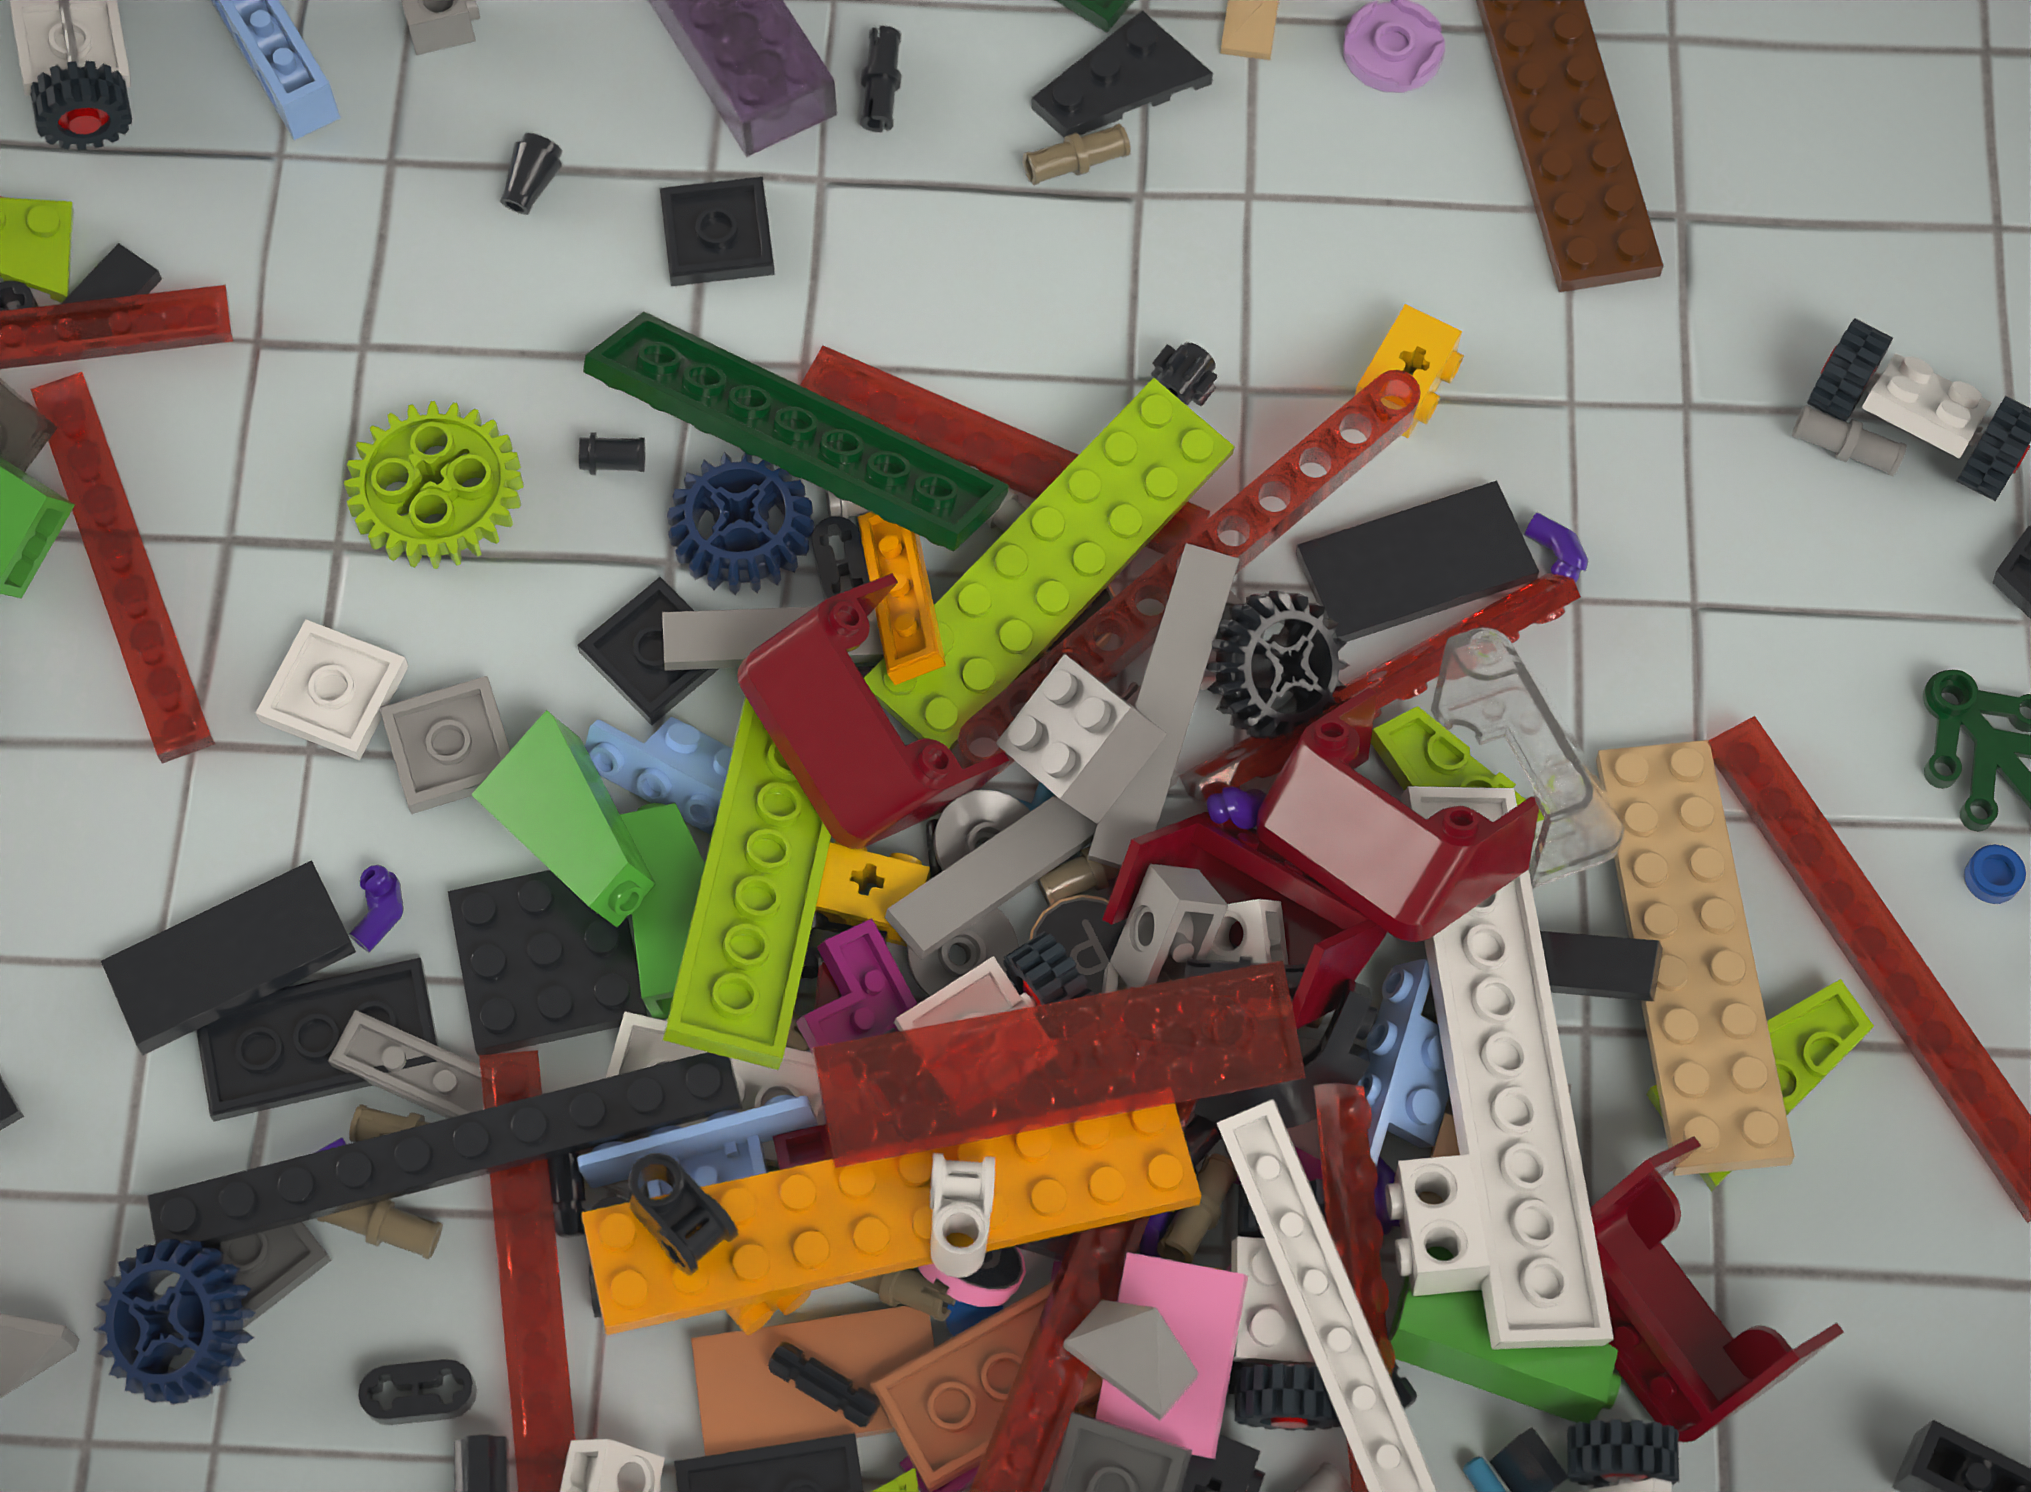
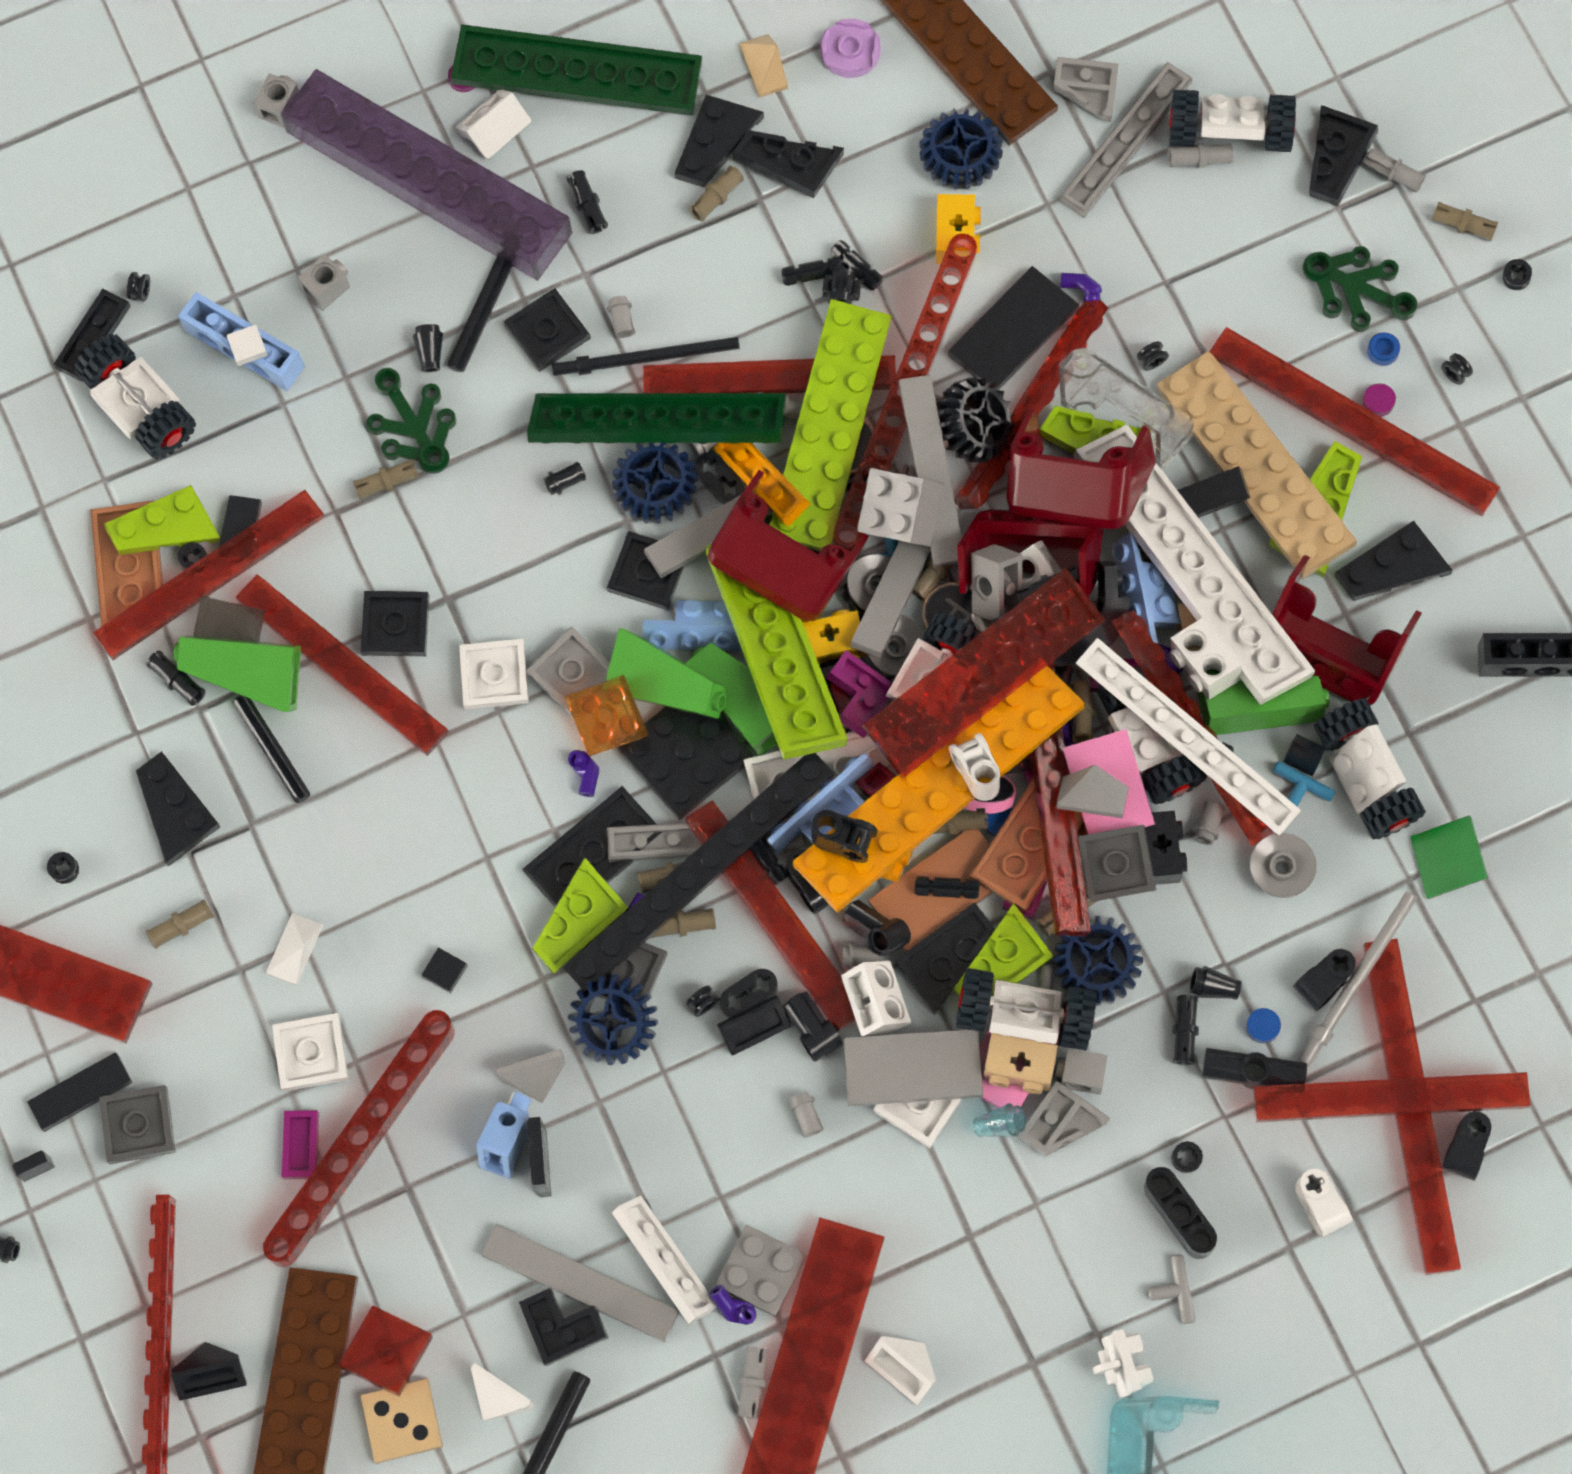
camera: 20 degrees left, 5 degrees up
black tile [101,860,356,1055] -> none
lime gear [344,401,524,569] -> none
dark purple arm [1206,786,1266,829] -> none
none -> white tile [226,324,268,366]
none -> dark tan pin [353,459,419,500]
none -> black plate [360,591,430,657]
none -> dark green plant [366,368,457,474]
none -> black axle [448,235,523,372]
none -> lime wing [532,858,629,974]
none -> black bar [552,337,740,376]
none -> clear orange plate [565,675,648,756]
none -> light grey pin [607,296,635,338]
none -> black bush [686,985,720,1017]
none -> black tile [716,995,792,1056]
none -> black wing [733,130,844,199]
none -> black axle [781,257,843,286]
none -> black axle [831,240,882,290]
none -> black piece [842,899,911,957]
none -> light grey pin [842,942,883,969]
none -> dark blue gear [919,108,1003,191]
none -> light grey wing [1053,57,1119,122]
none -> light grey tile [1059,62,1193,218]
none -> black bush [1137,341,1169,371]
none -> black wing [1335,521,1453,601]
none -> magenta tile [1363,383,1396,417]

